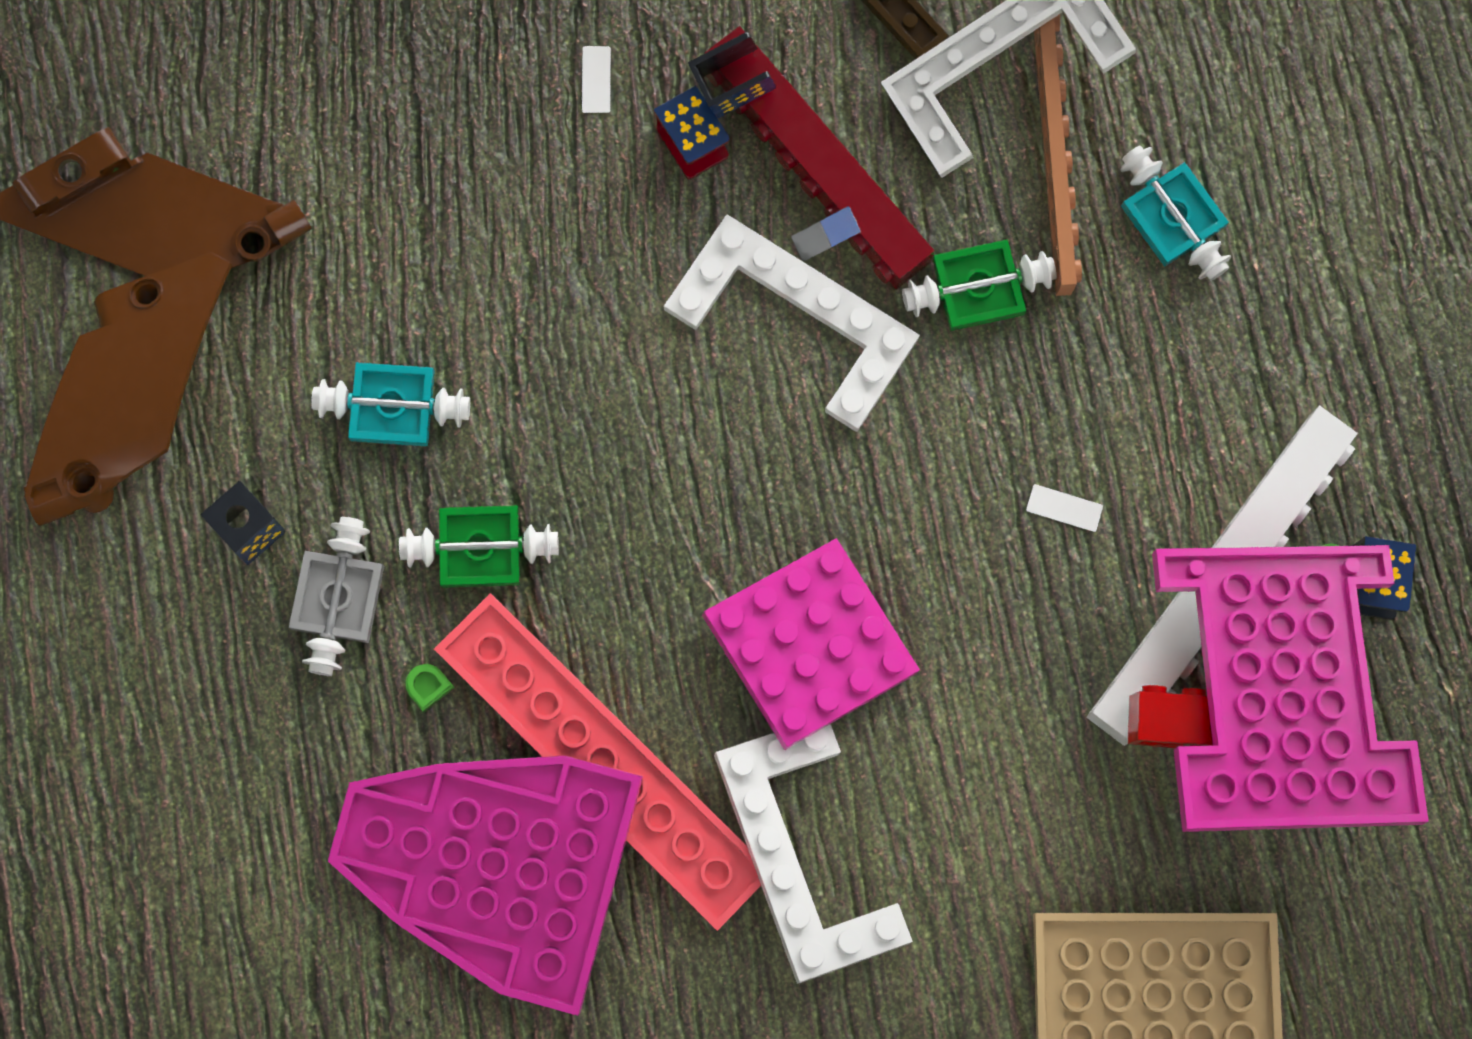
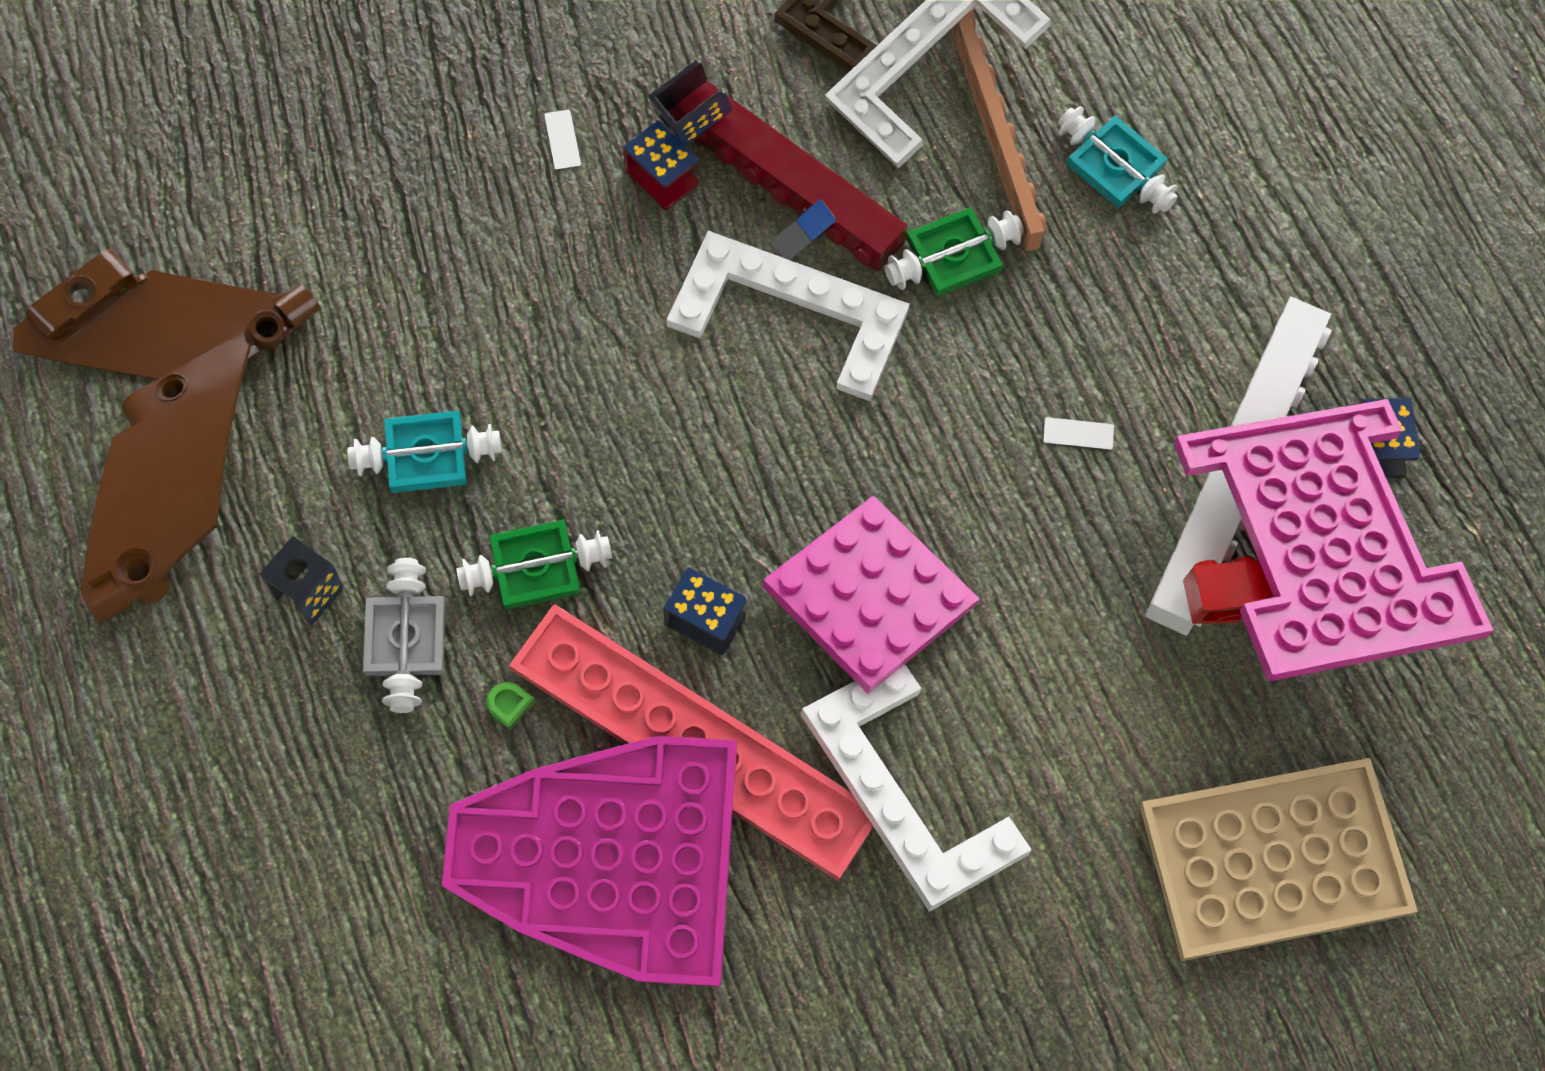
camera: 10 degrees left, 10 degrees down
none -> piece [663,567,747,655]

